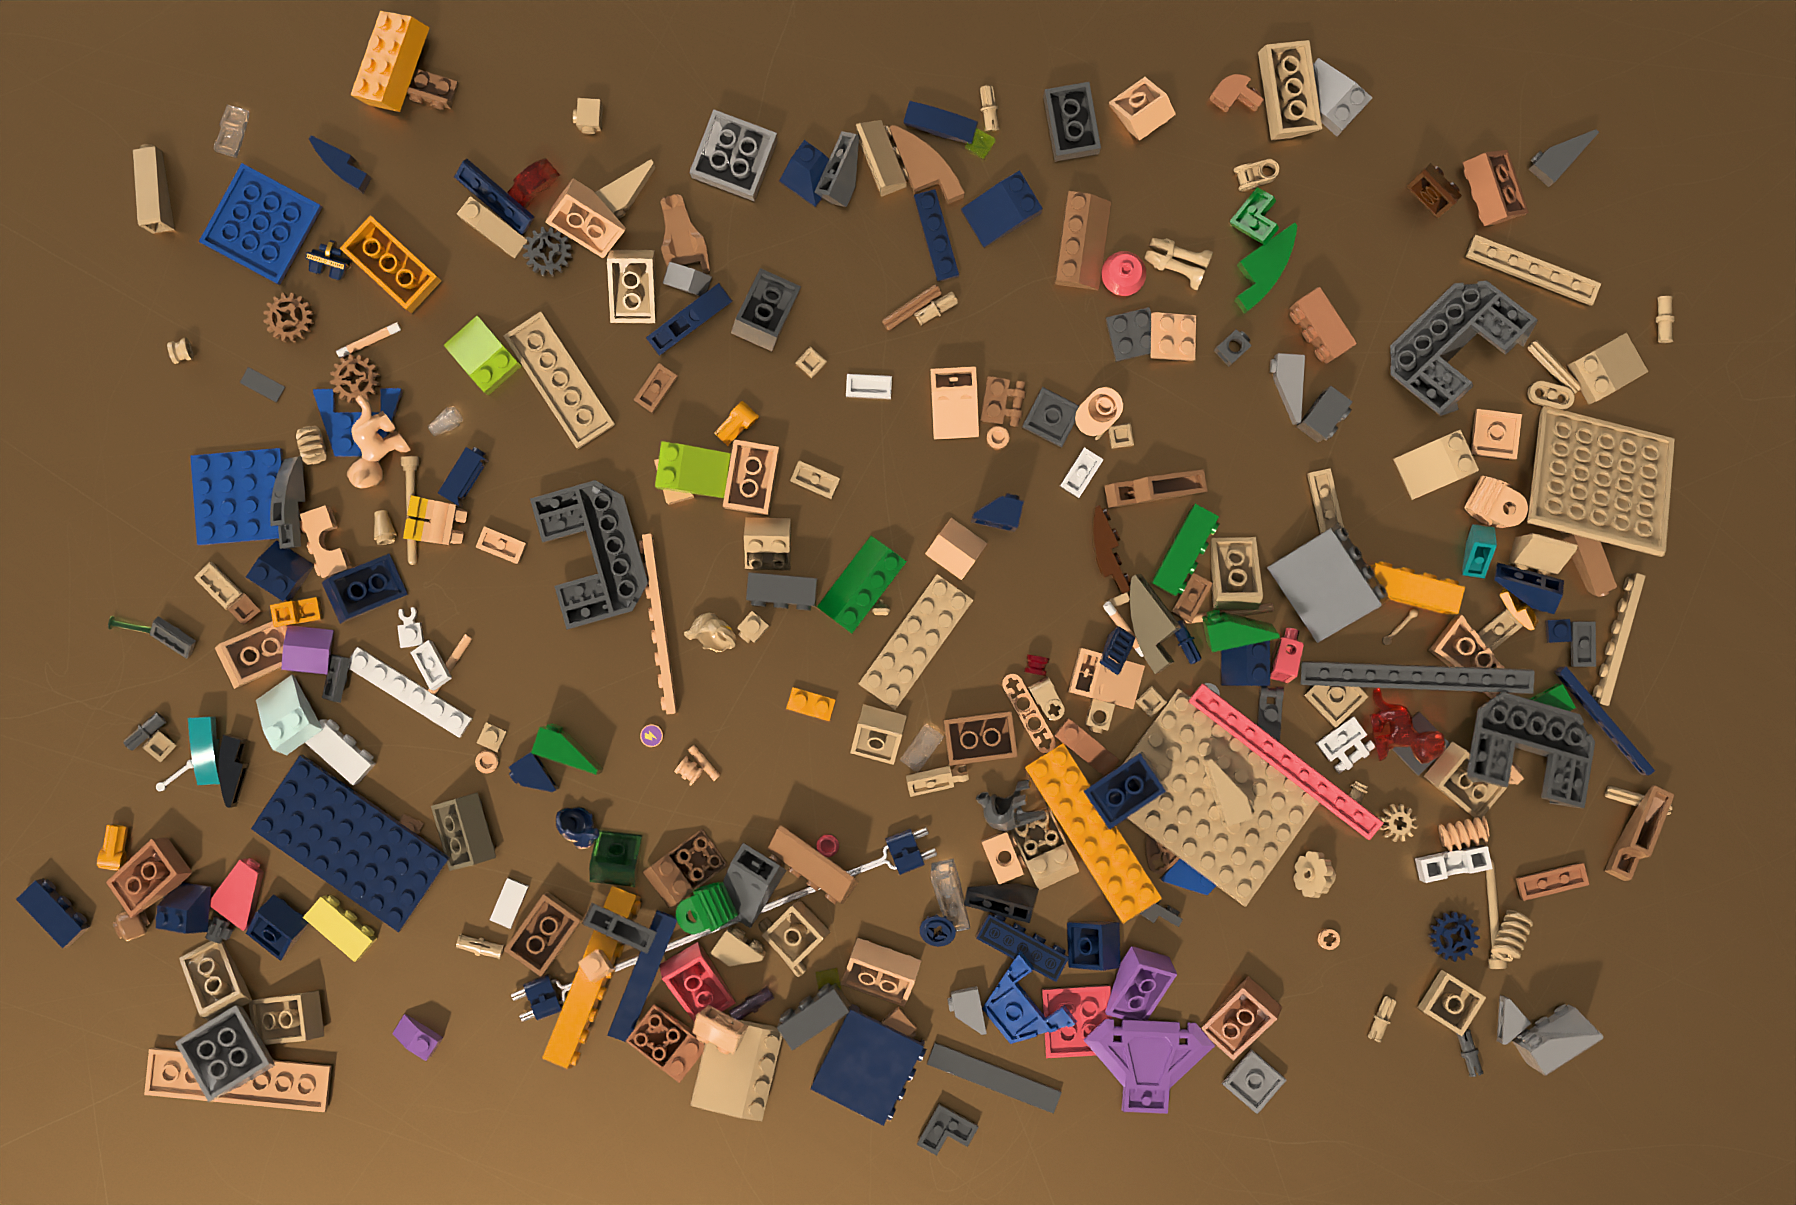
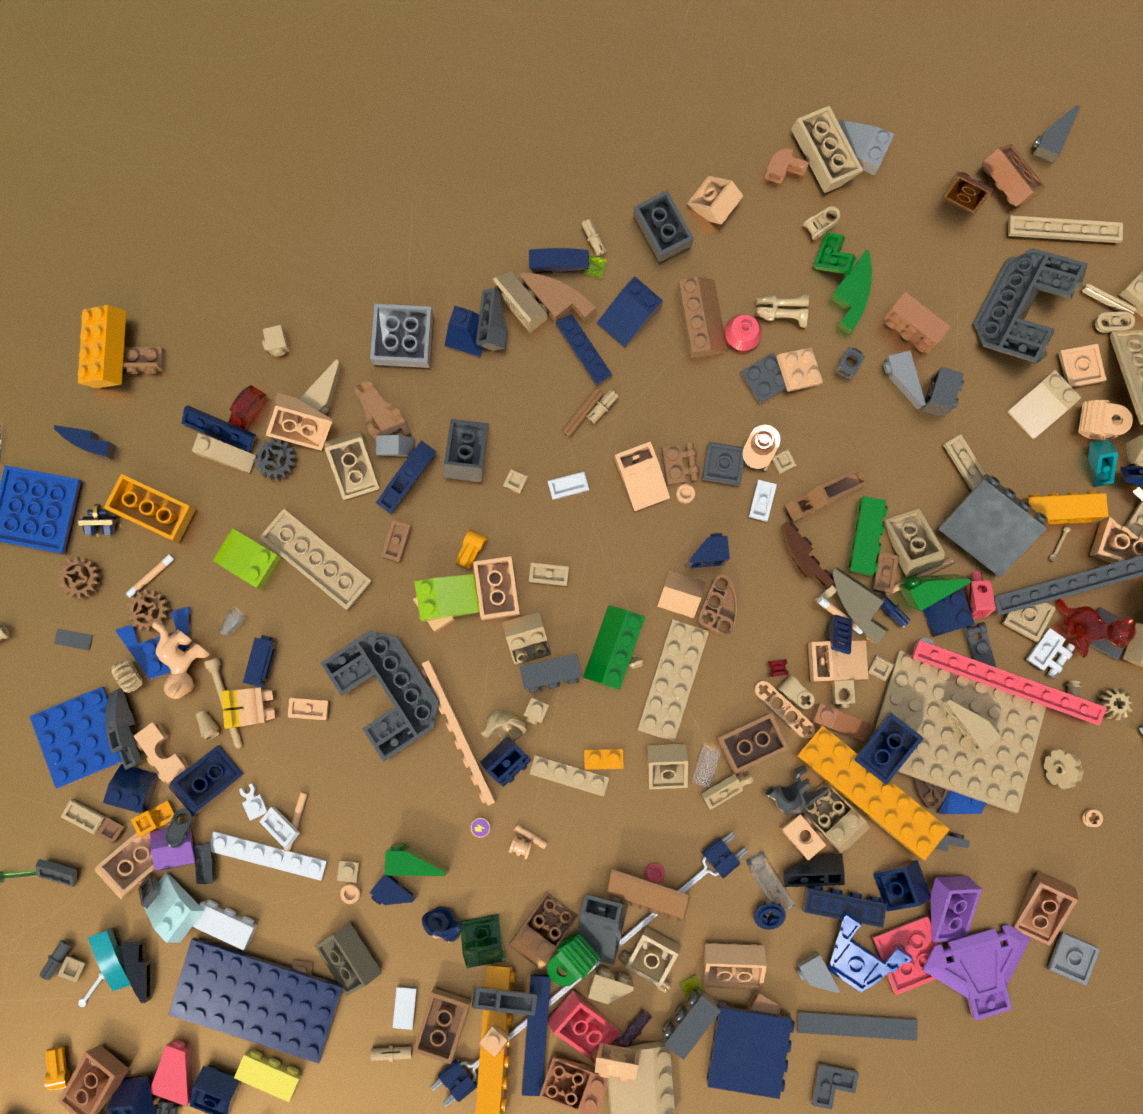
camera: 15 degrees left, 5 degrees down
none -> dark grey plate [138,874,160,909]
none -> dark grey piece [164,809,193,848]
none -> dark blue brick [480,735,532,787]
none -> tan plate [529,755,609,796]
none -> medium nougat beam [697,574,738,636]

